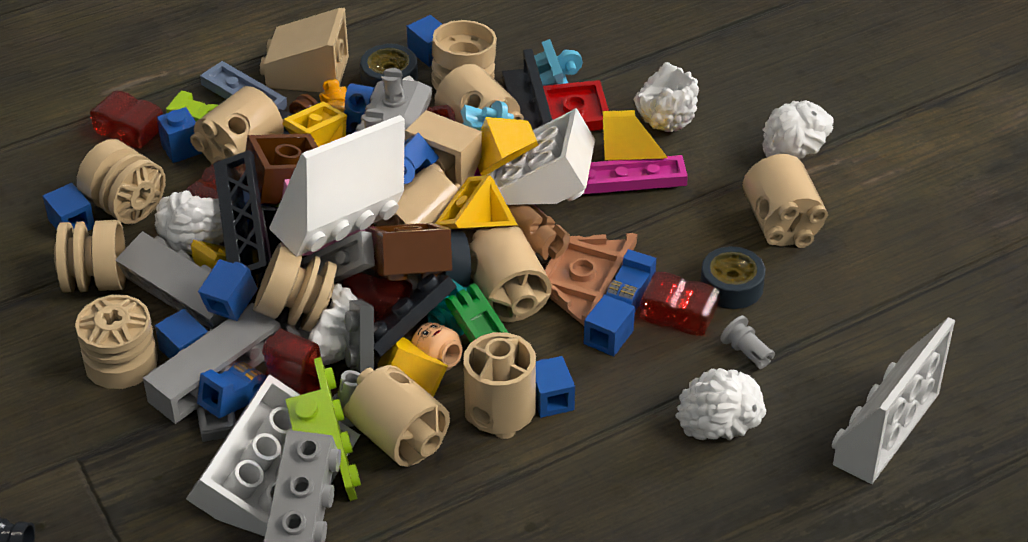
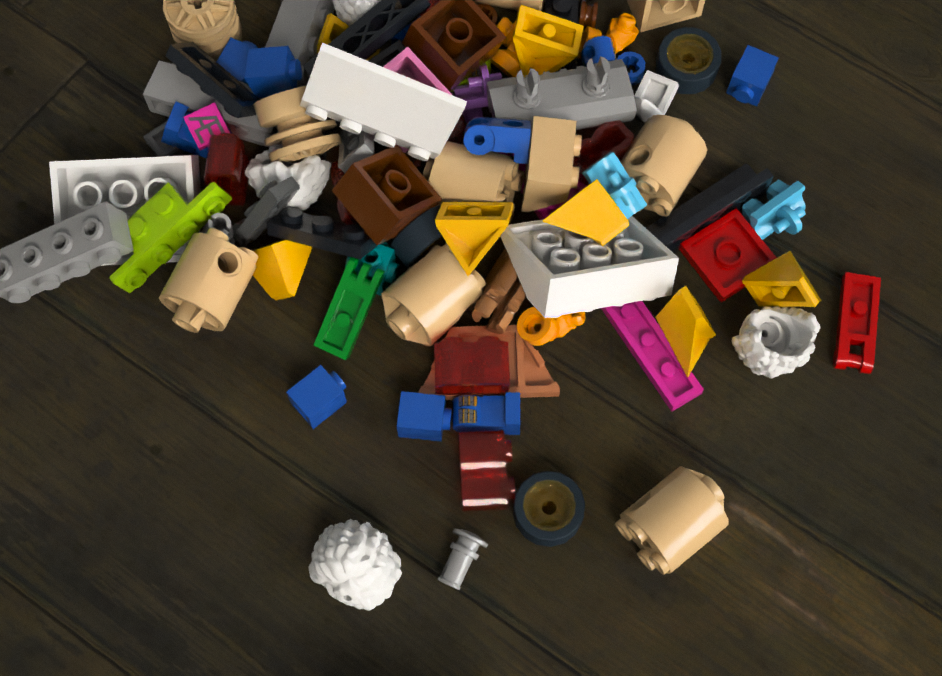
camera: 65 degrees right, 25 degrees up
light nougat head [411,323,462,371] -> none
tan wheel [431,20,497,90] -> none
tan cylinder [463,332,536,439] -> none
white hair [762,100,834,159] -> none
none -> black plate [165,42,260,118]
none -> dark pink tile [183,102,231,150]
none -> clear red brick [434,336,510,395]
none -> light orange arm [517,307,585,346]
none -> yellow slope [742,251,822,307]
none -> red plate [833,272,881,374]

